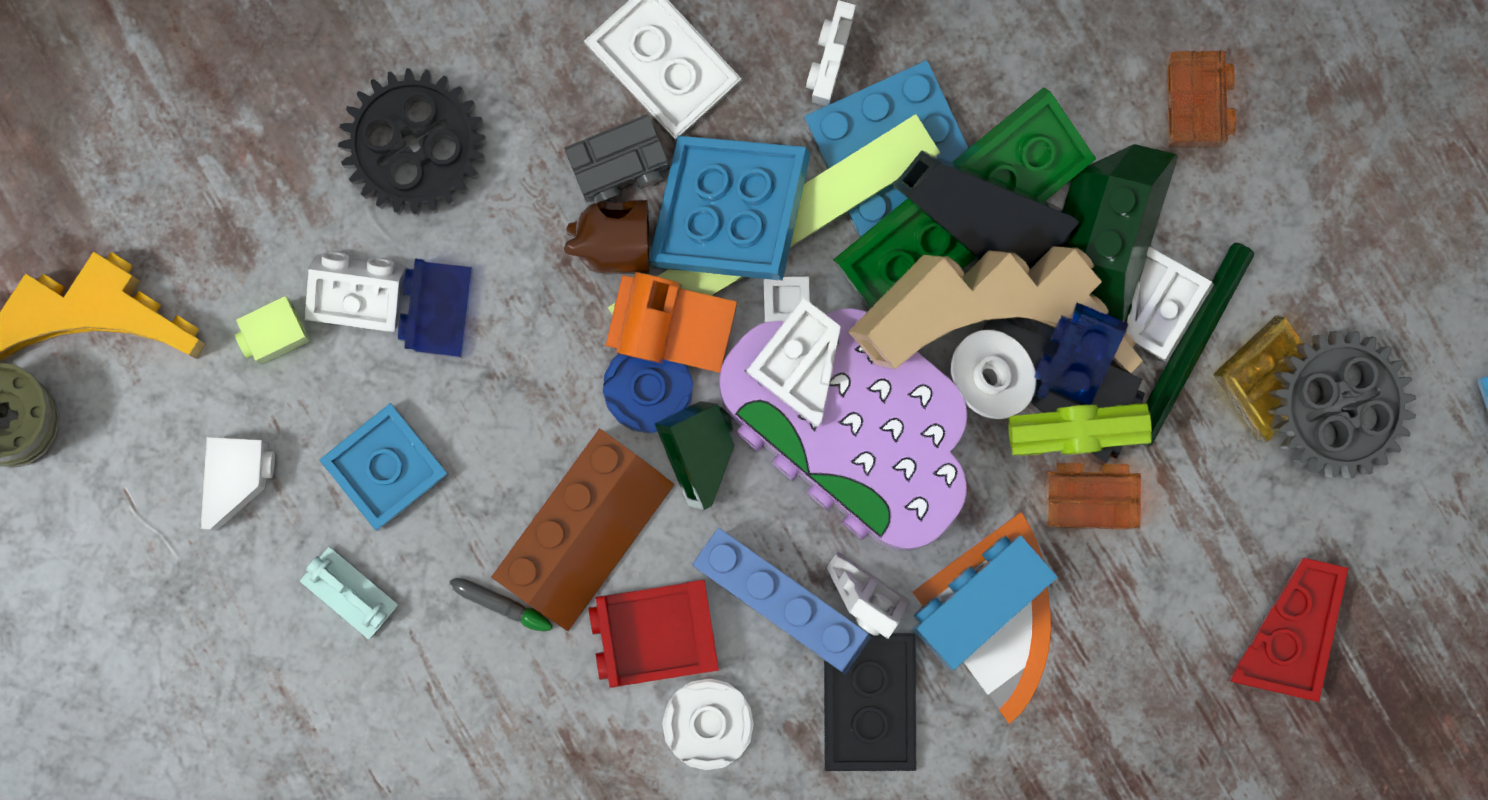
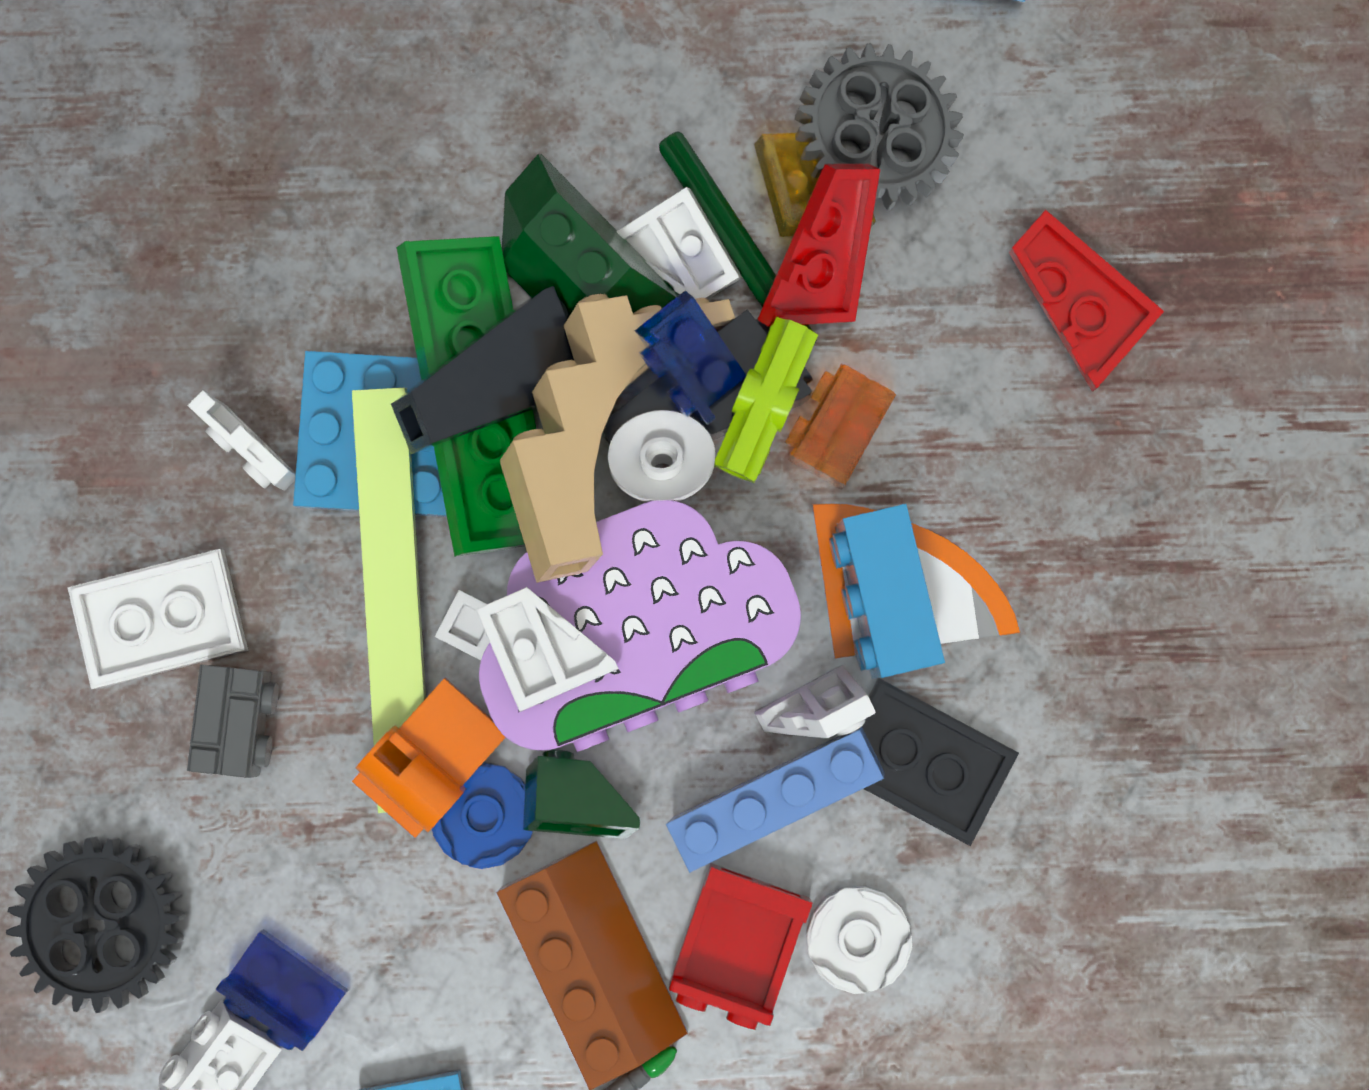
camera: 60 degrees left, 0 degrees up
reddish brown piece [564,200,650,275] -> none
dark azure plate [649,136,811,281] -> none
clear orange brick [1167,51,1236,148] -> none
none -> red wing [757,164,880,326]

